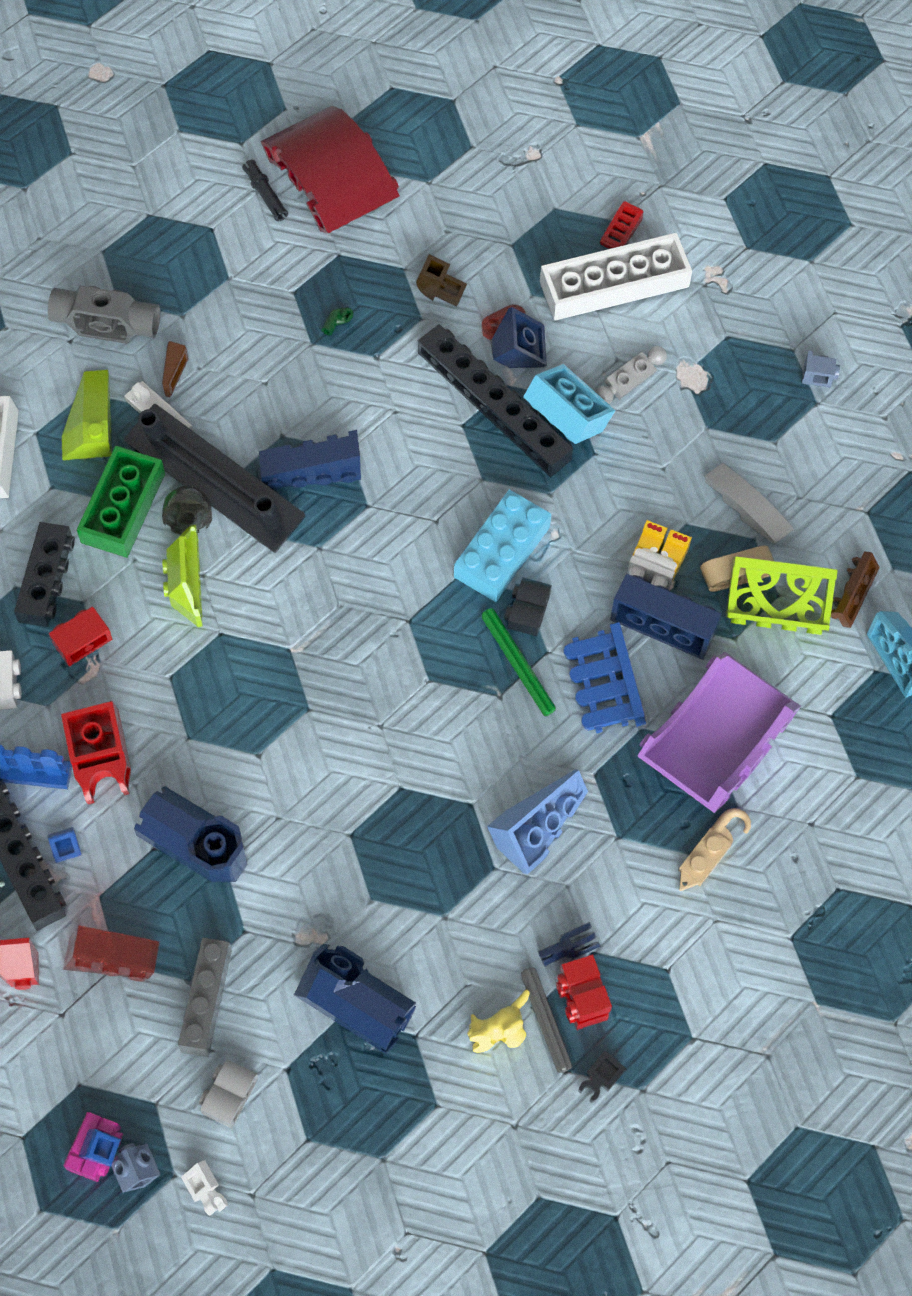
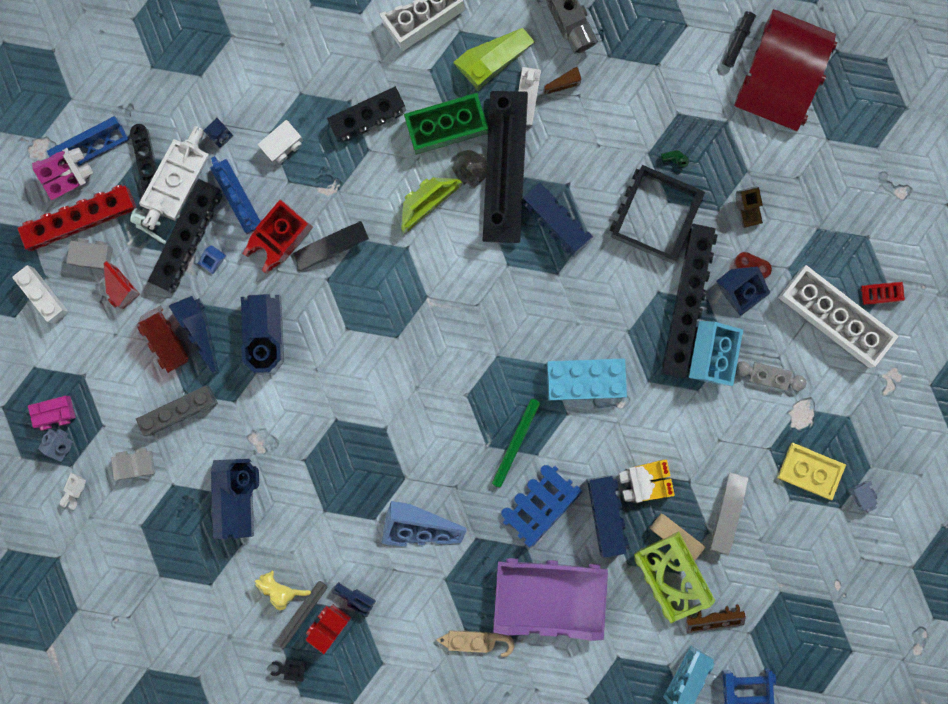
camera: 55 degrees right, 20 degrees up
red brick [49,606,113,667] -> none
blue slope [79,1129,121,1167] -> none
black brick [505,577,552,637] -> none
none -> dark blue wedge [169,296,219,374]
none -> black slope [293,221,369,271]
none -> black window [609,165,705,264]
none -> light yellow tile [777,443,846,500]

